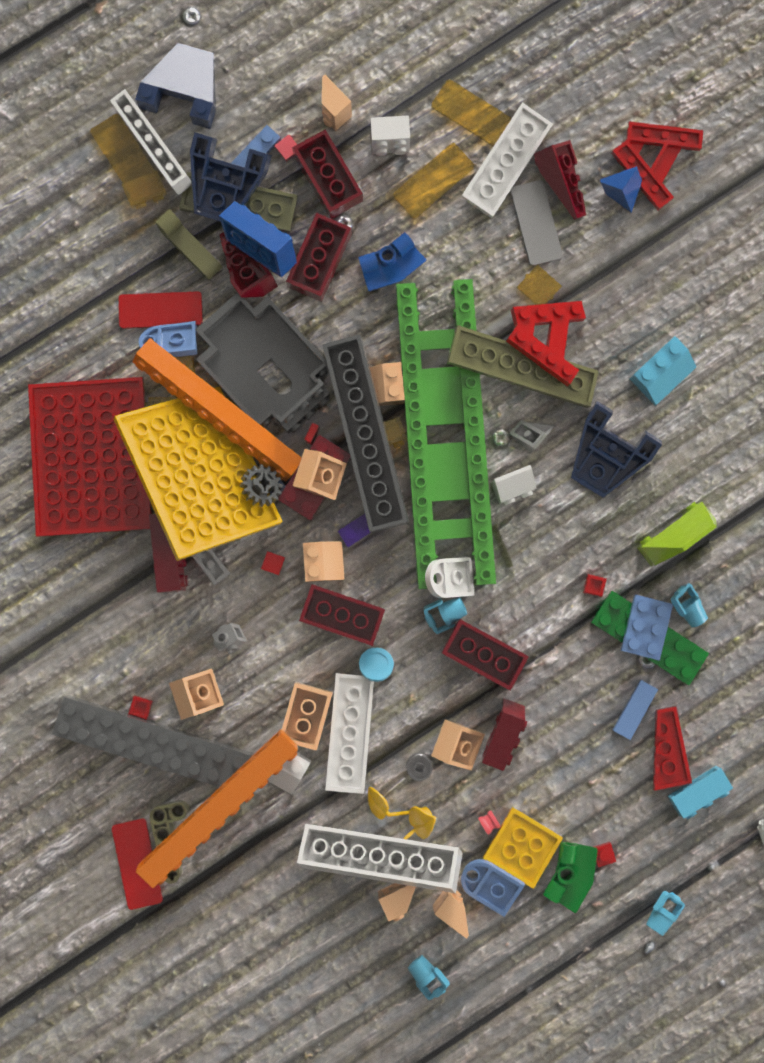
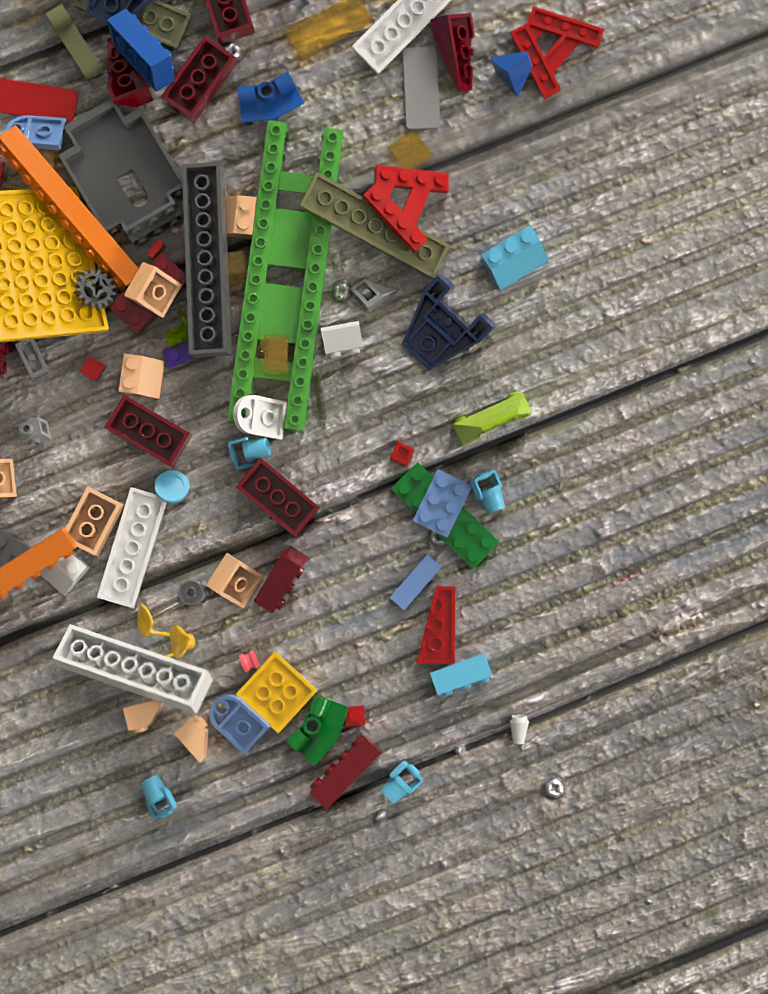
camera: 20 degrees right, 0 degrees up
none -> clear neon green bracket [163,310,188,347]
none -> clear yellow brick [260,335,288,376]
none -> dark red brick [310,735,382,810]

